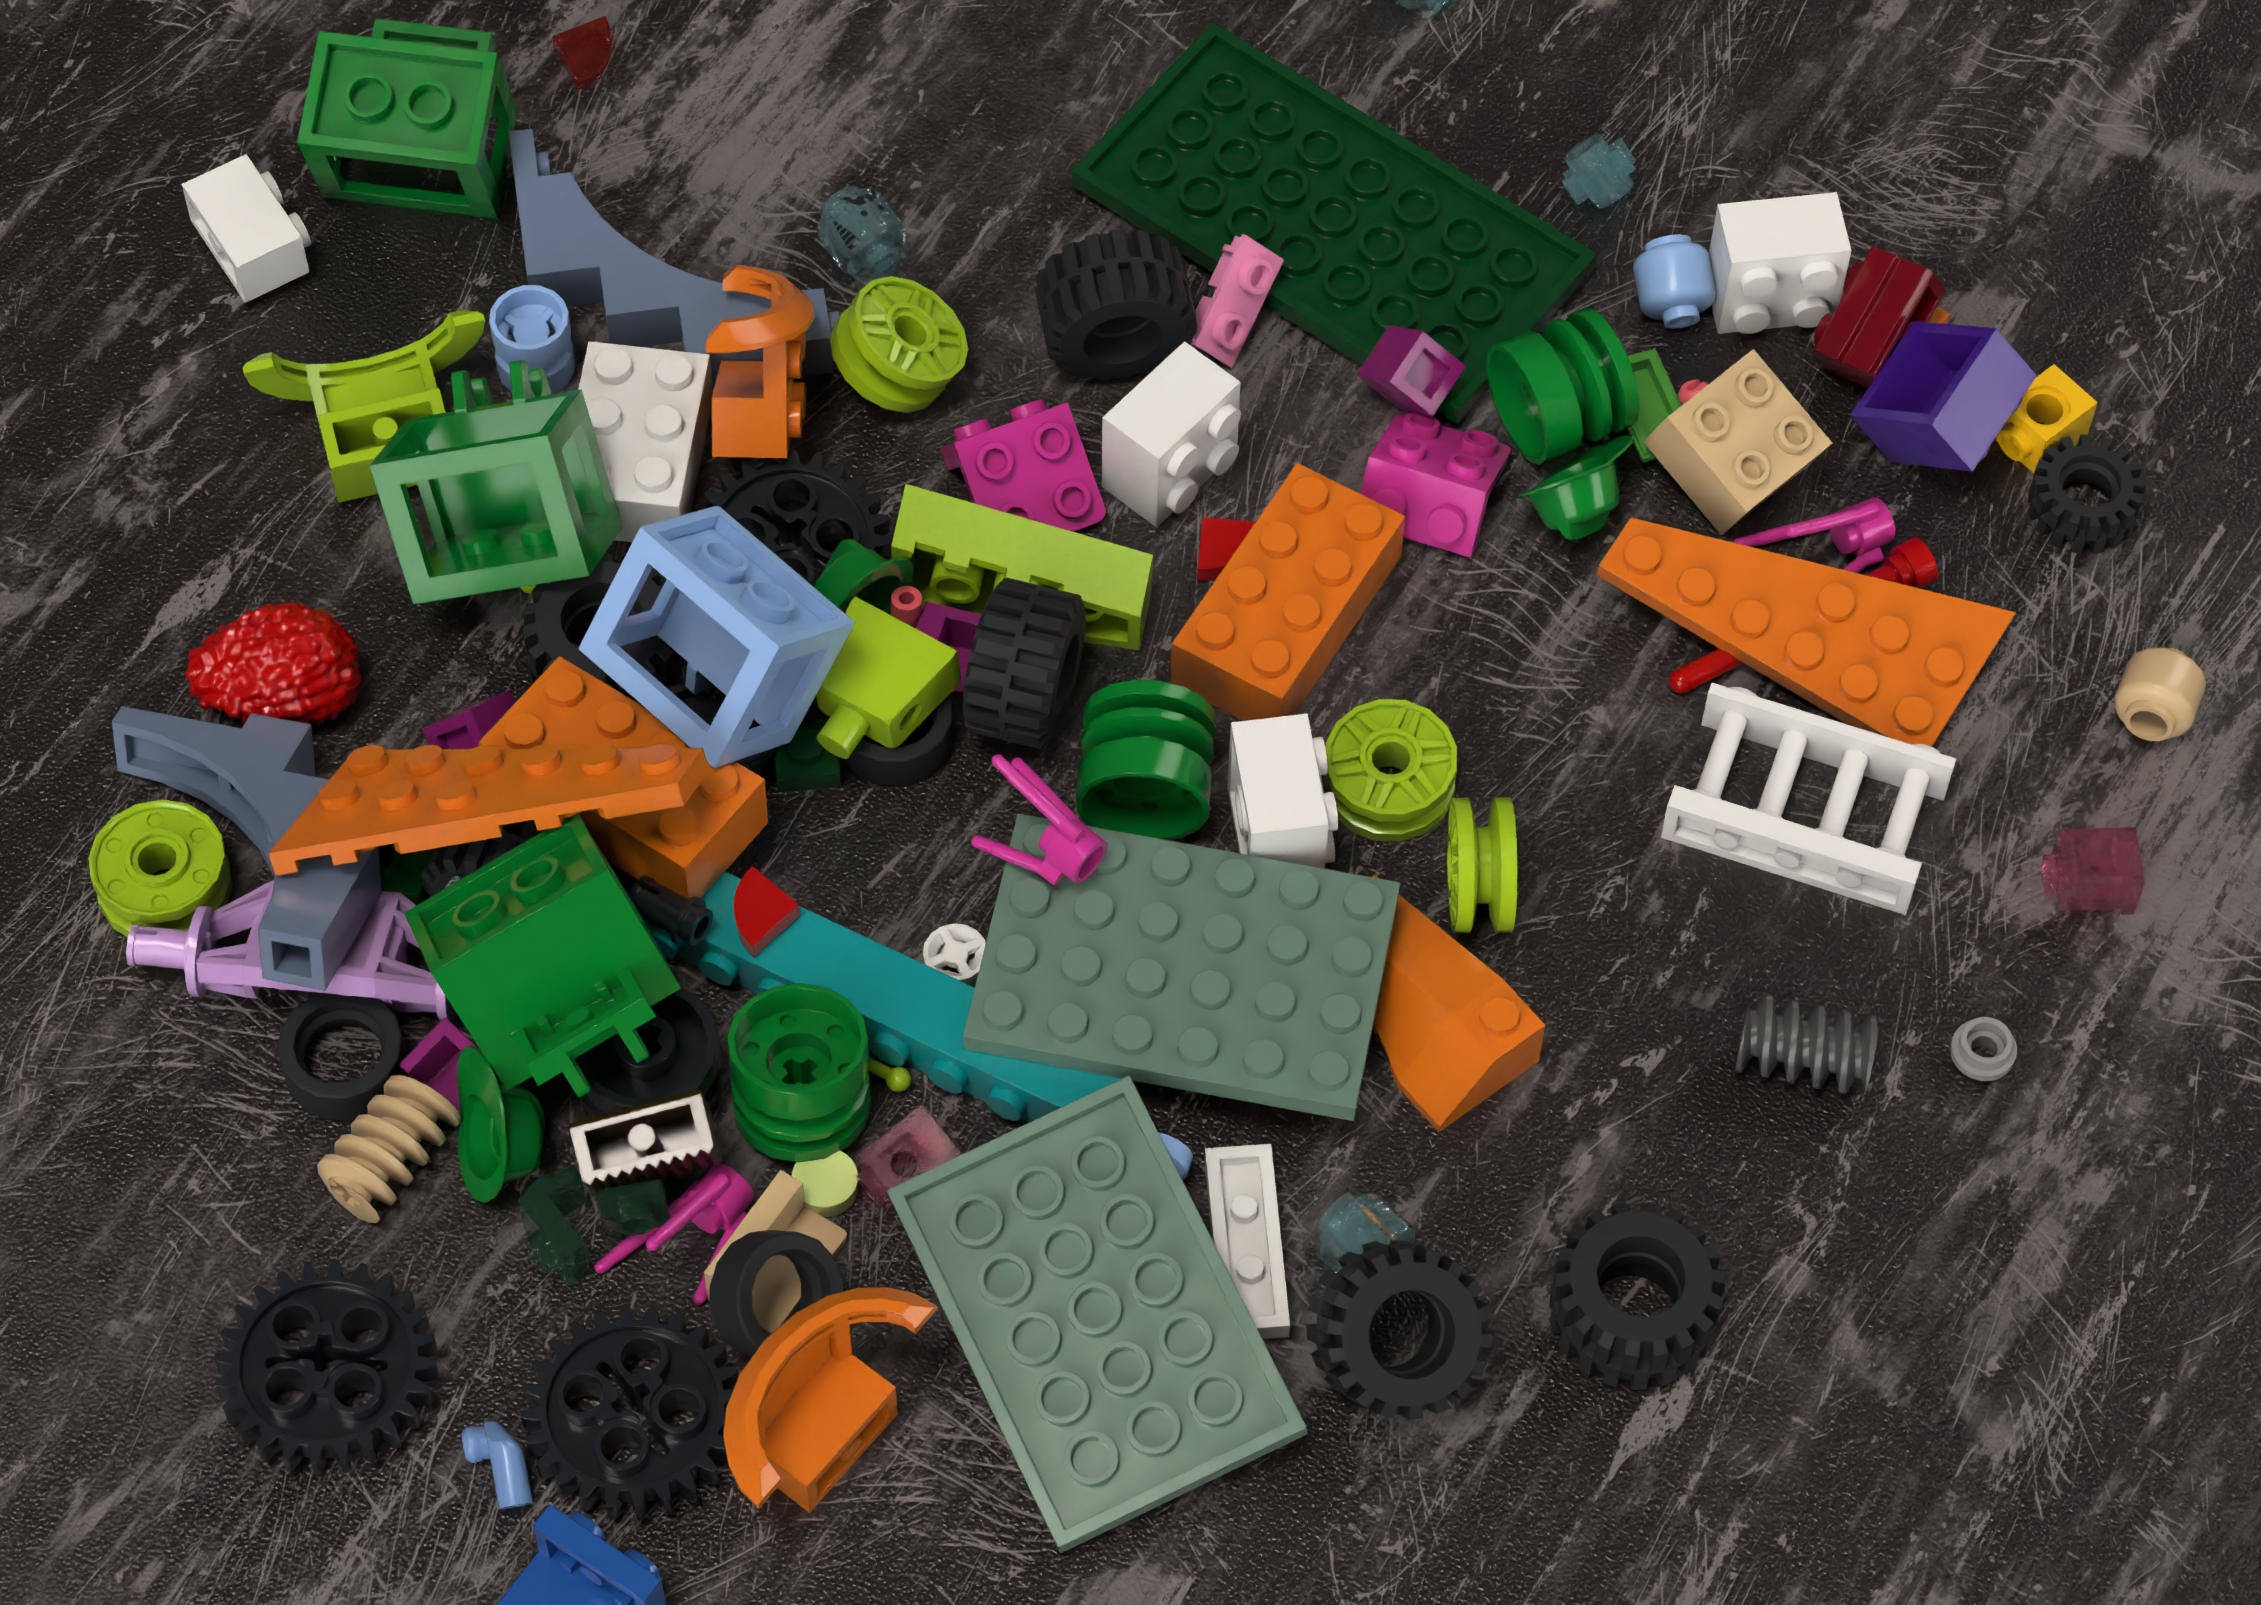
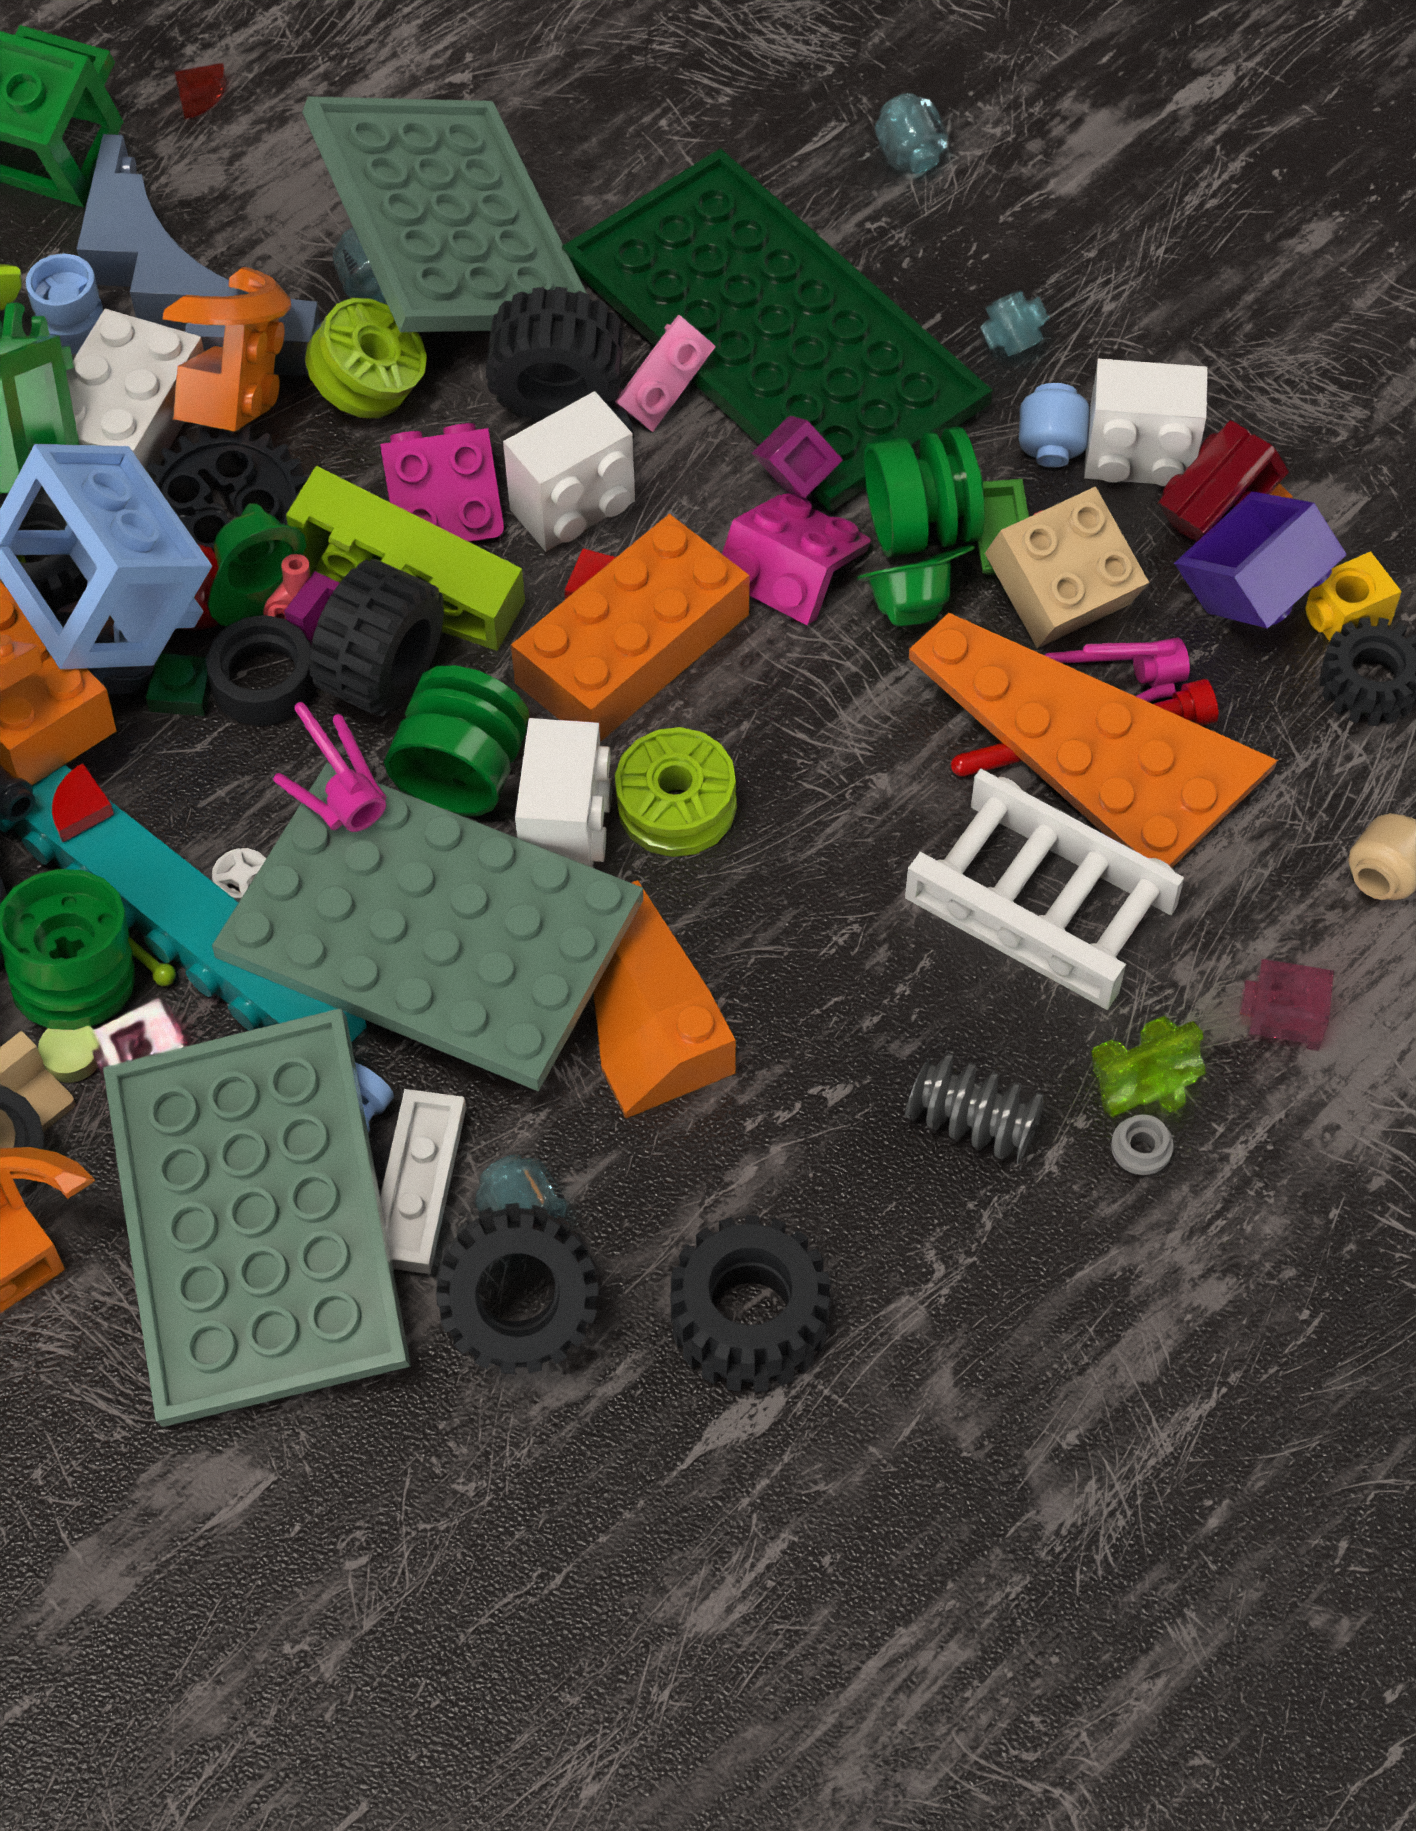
camera: 15 degrees right, 0 degrees up
lime torso [816,596,962,759] -> none
lime wheel [1447,797,1517,933] -> none
none -> sand green plate [302,96,586,332]
none -> clear neon green hips [1092,1015,1206,1117]

